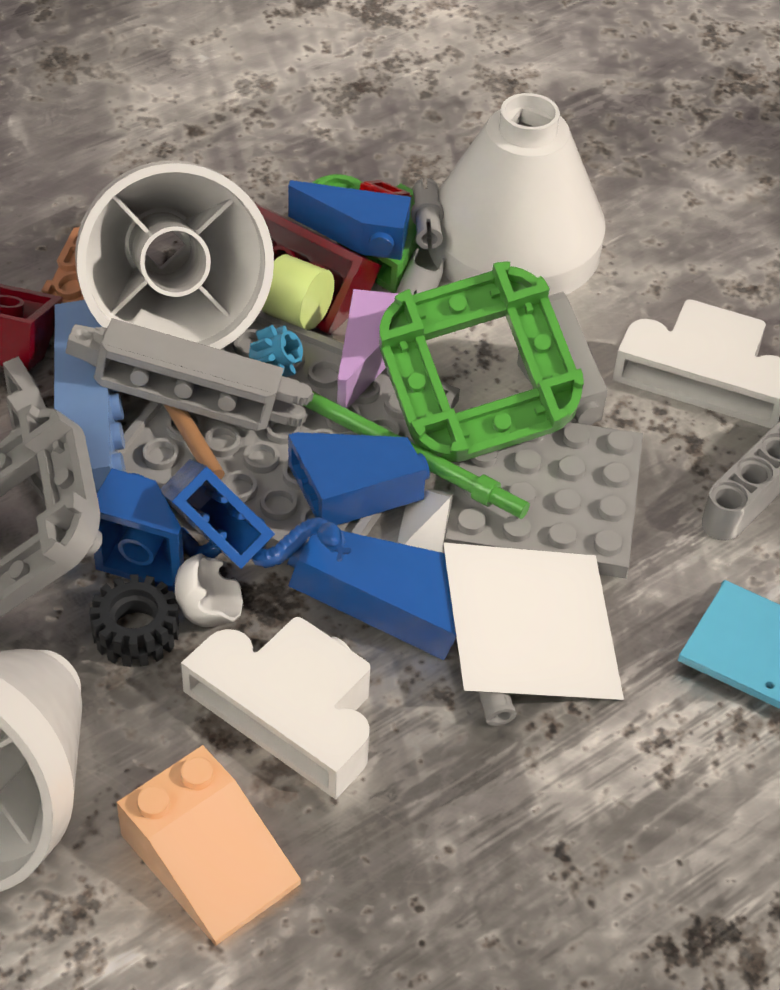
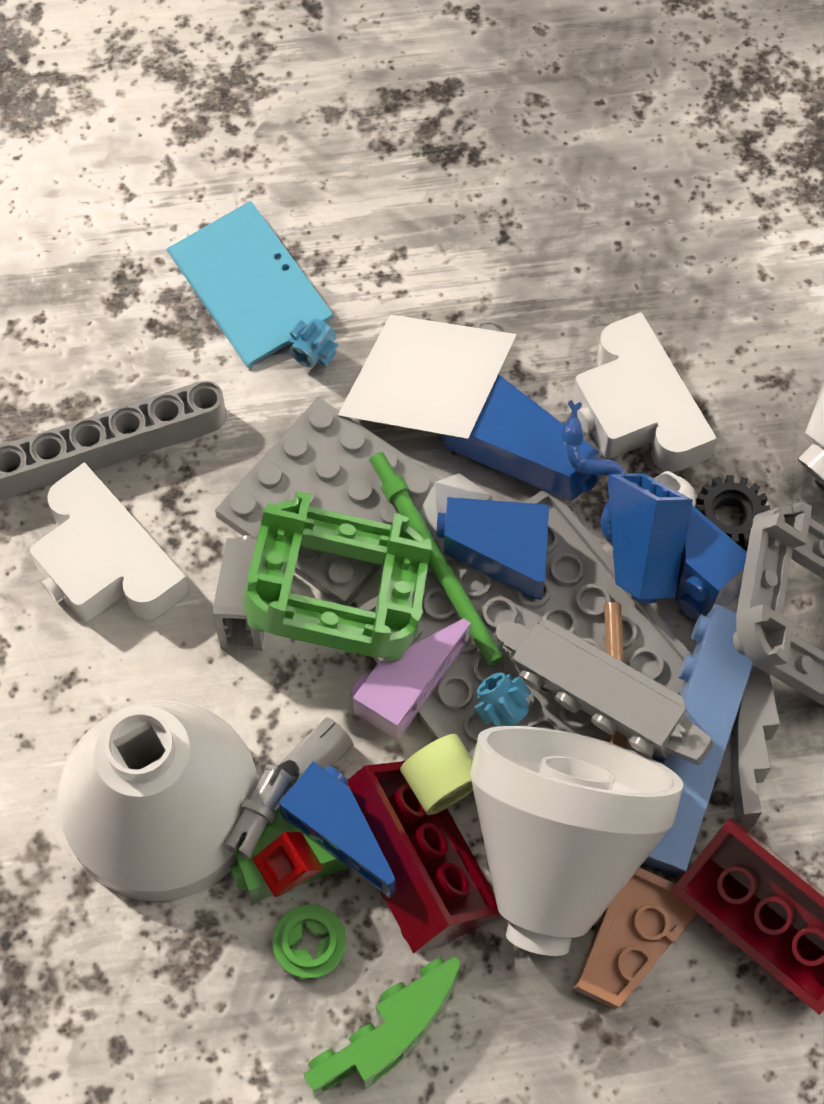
camera: 150 degrees left, 15 degrees up
light nougat slope [116,745,301,946] -> none
none -> dark azure gear [288,319,338,368]
none -> bright green slope [303,956,461,1099]

